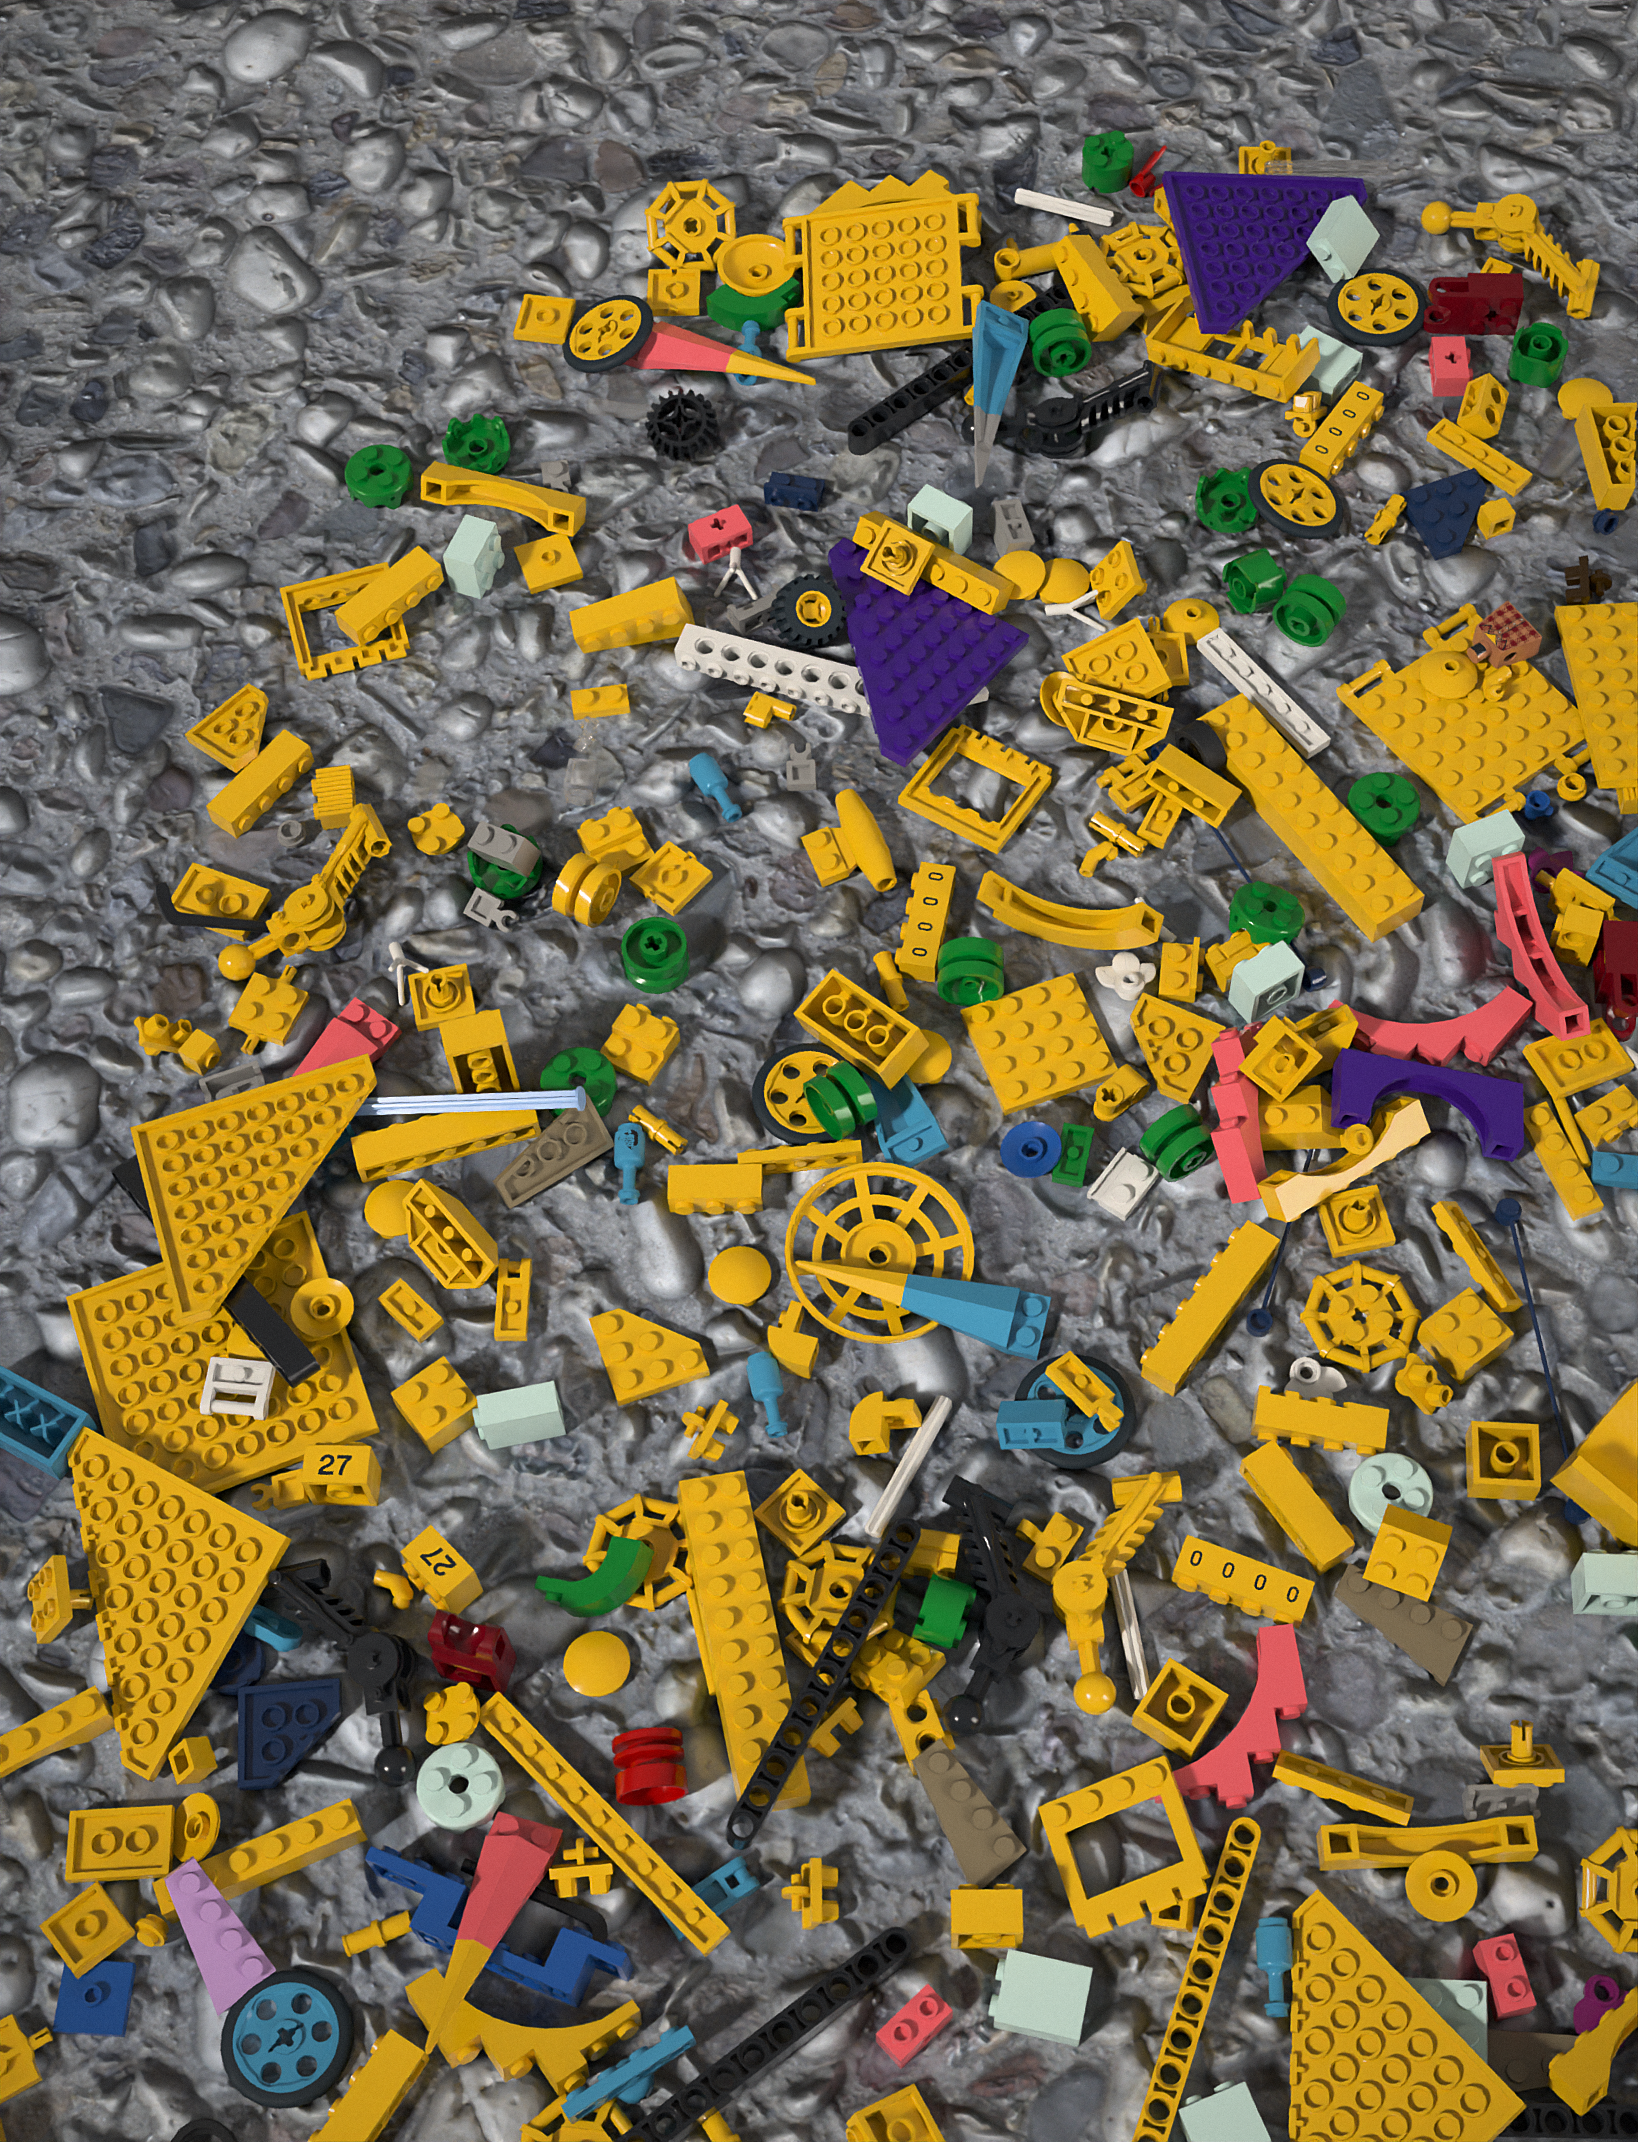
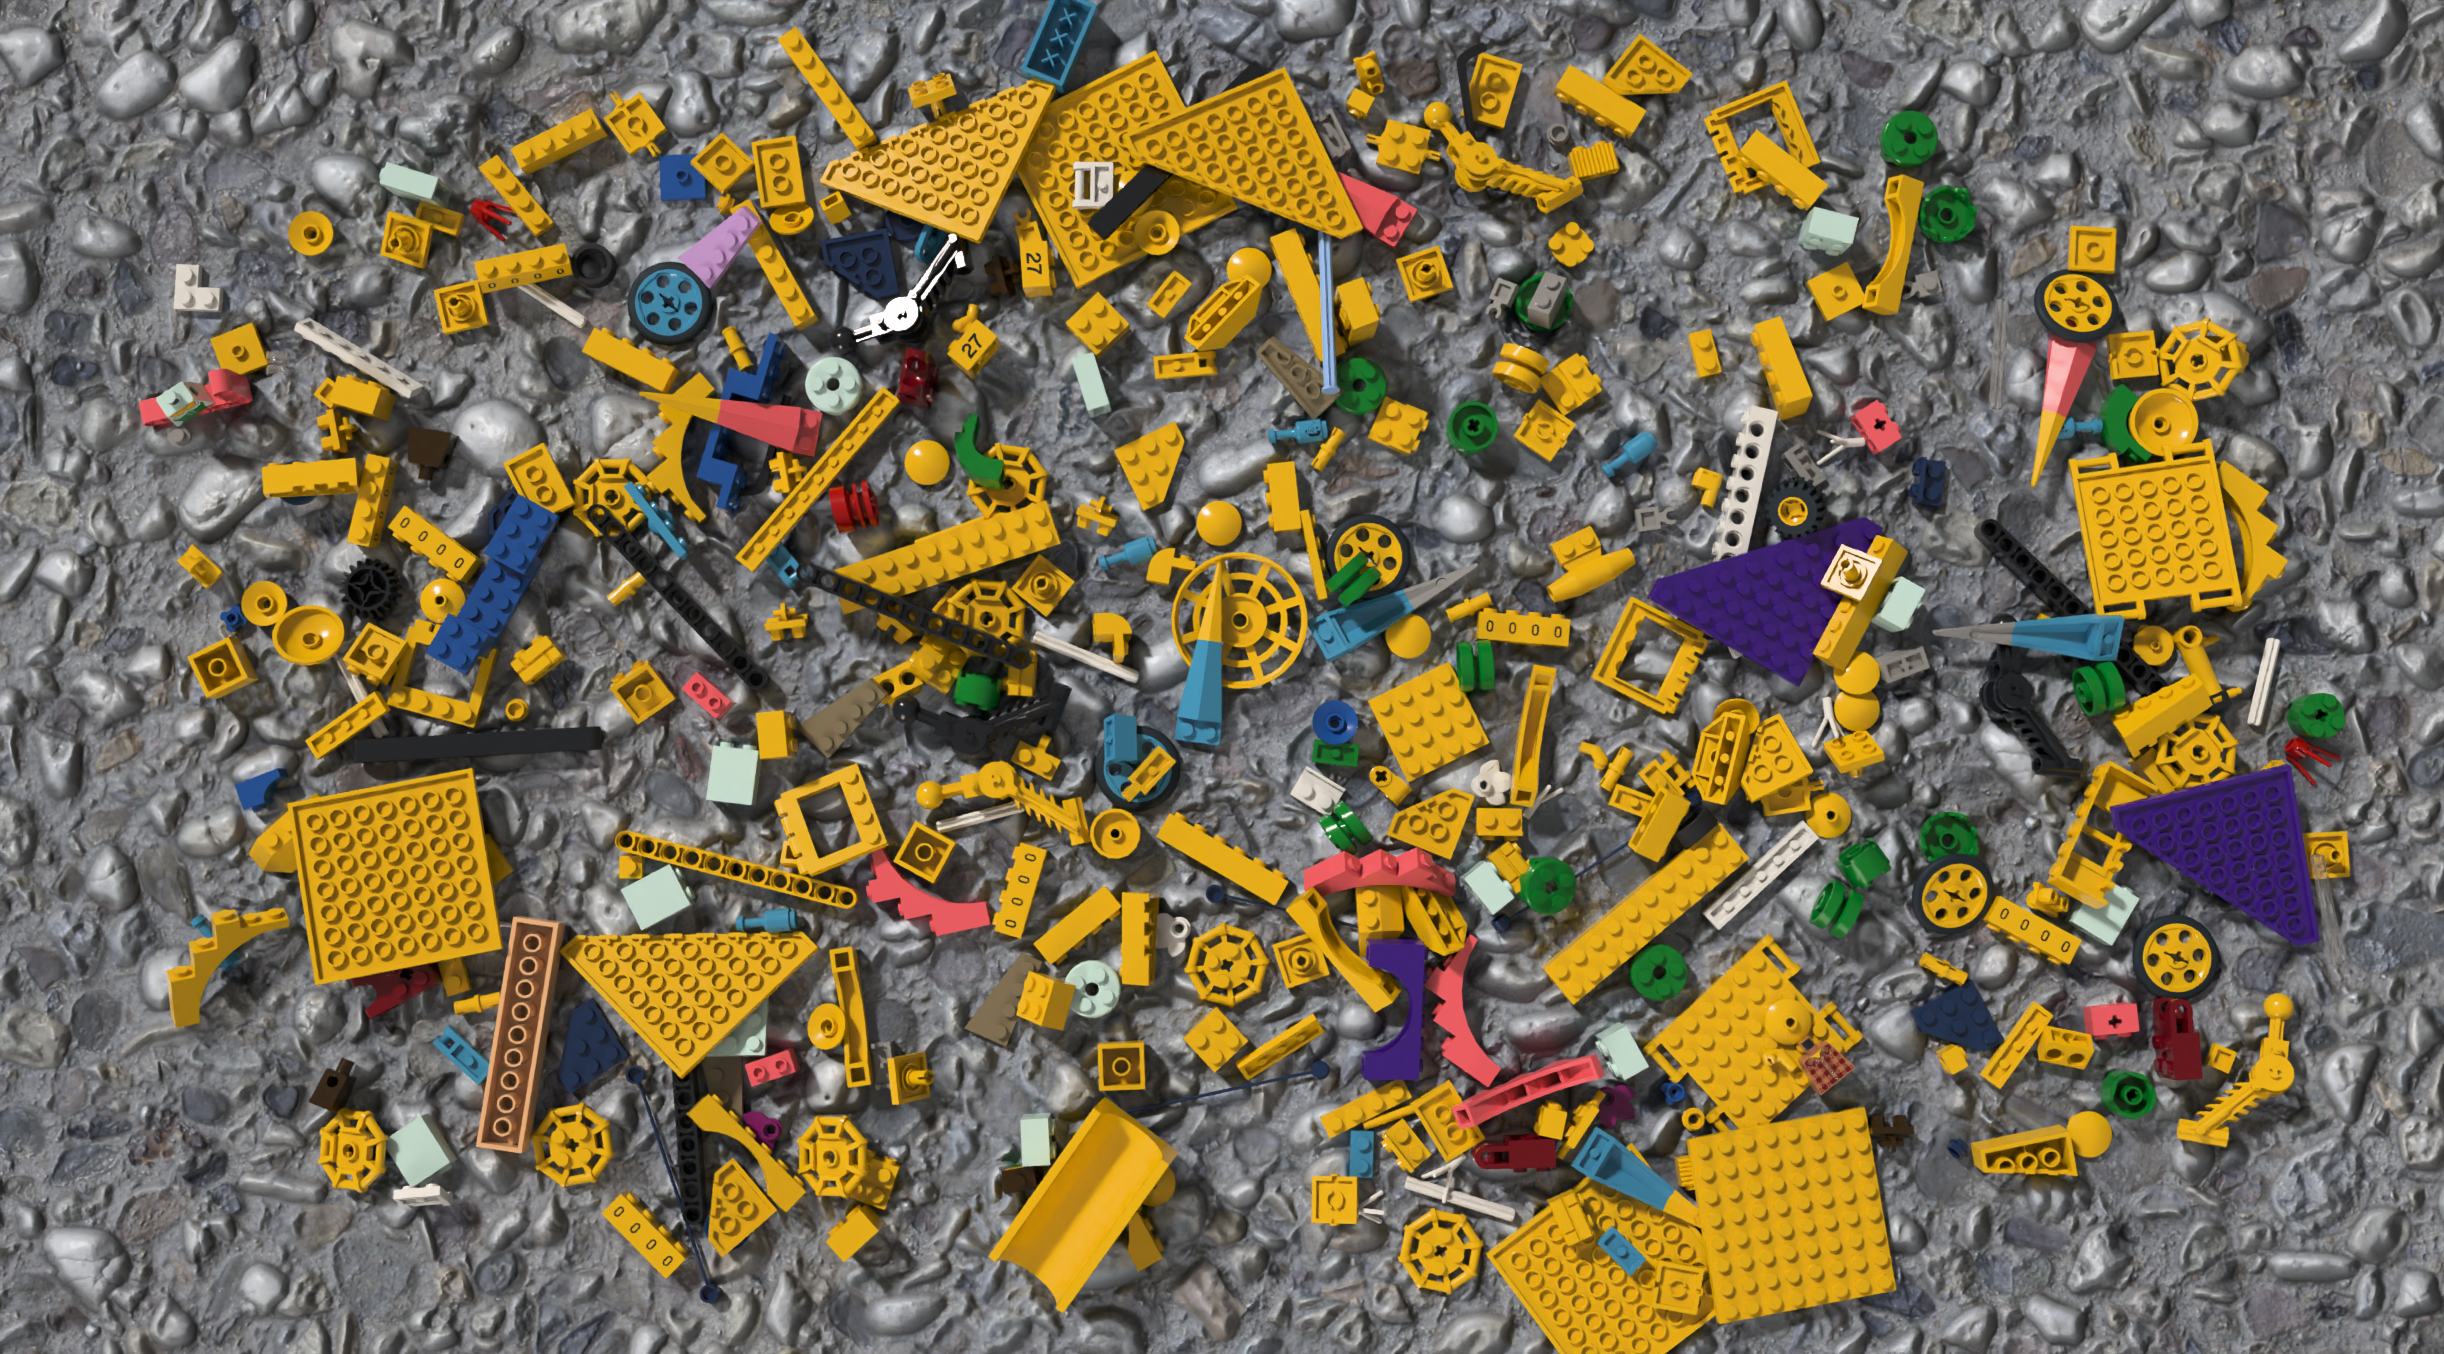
camera: 80 degrees right, 25 degrees up
white plant [388,942,429,1006] -> none
yellow piece [423,1682,480,1745] -> none
black gear [645,388,718,462] -> none
yellow brick [793,968,930,1090] -> none
yellow plate [1238,1015,1323,1103] -> none
yellow plate [1272,1749,1414,1826] -> none
light aqua brick [1306,195,1380,283] -> none
yellow plate [1340,1124,1374,1156] -> none
yellow hips [1395,1353,1453,1415] -> none
none -> dark brown hips [984,254,1022,297]
none -> yellow wheel [1090,809,1141,859]

